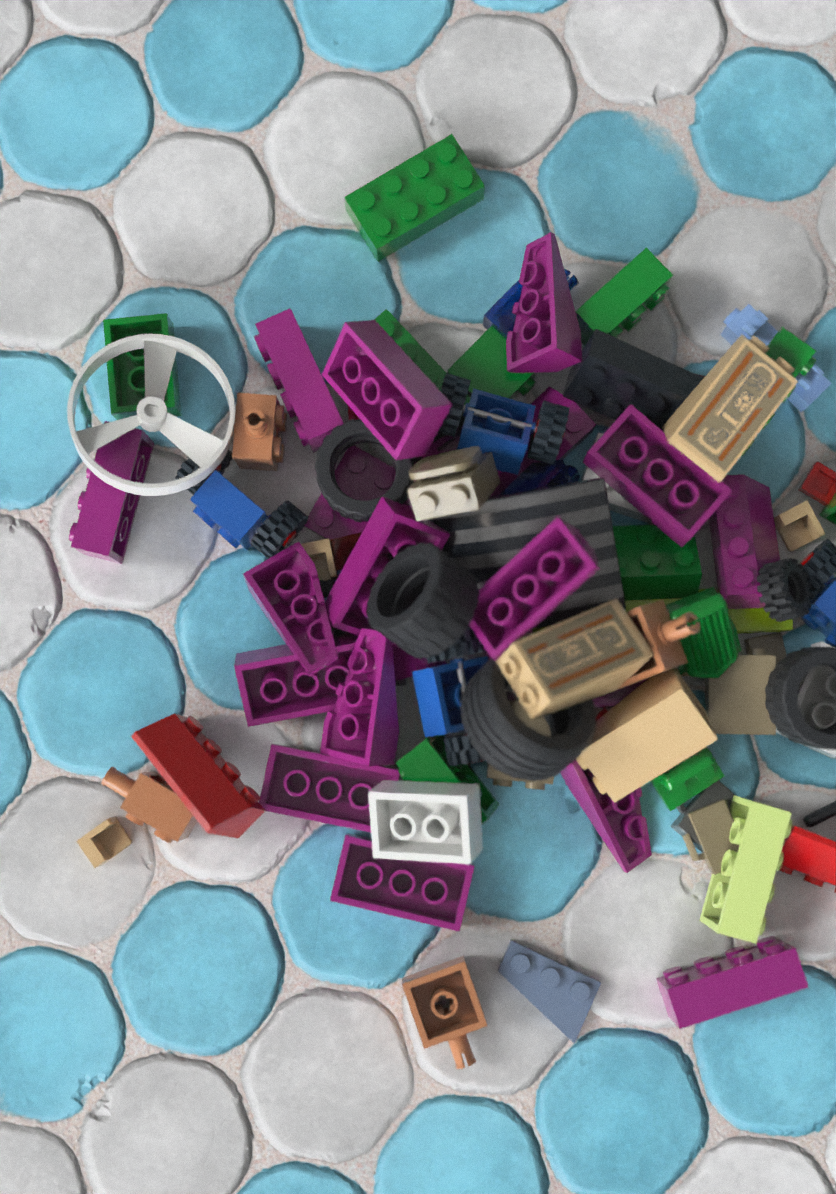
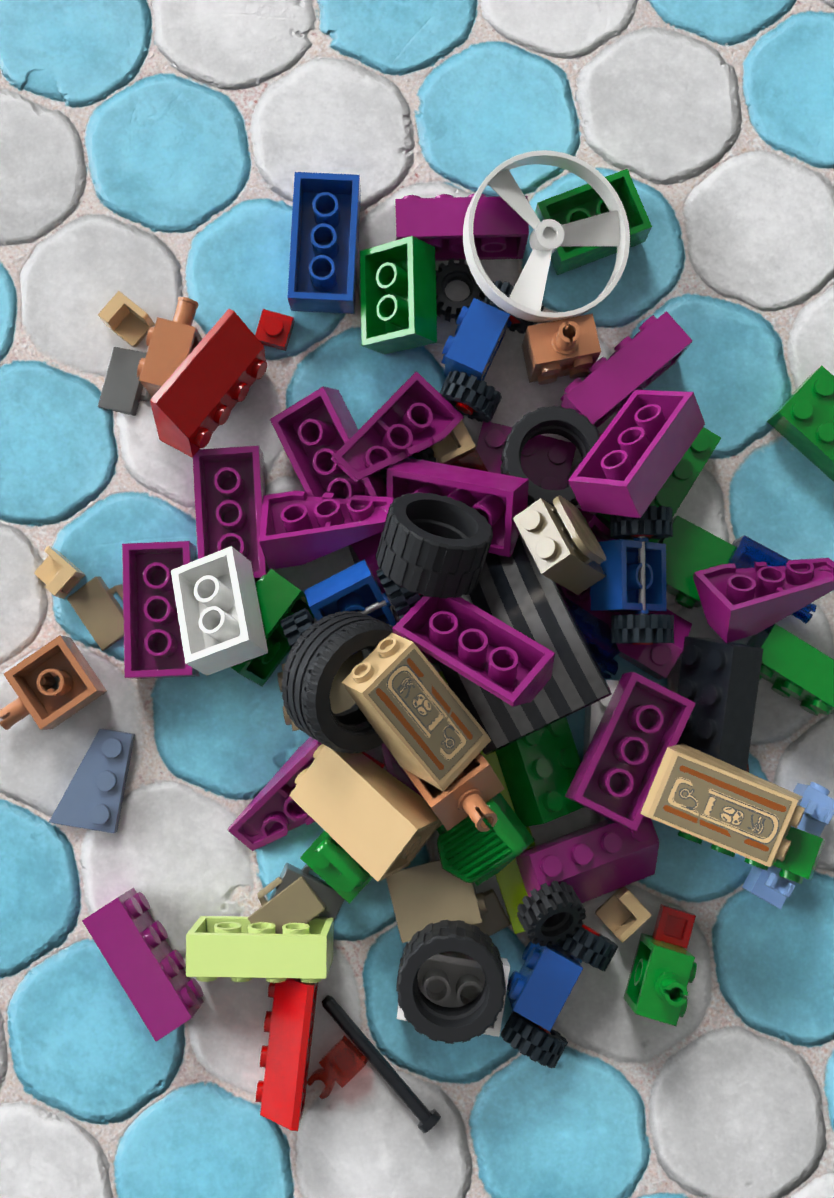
camera: 70 degrees right, 0 degrees up
none -> tan panel [34,546,85,599]
none -> dark tan piece [67,576,124,651]
none -> dark grey piece [98,347,152,416]
none -> red plate [255,309,295,351]
none -> blue brick [287,172,361,314]
none -> green brick [360,236,437,354]
none -> black tyre [436,258,485,323]

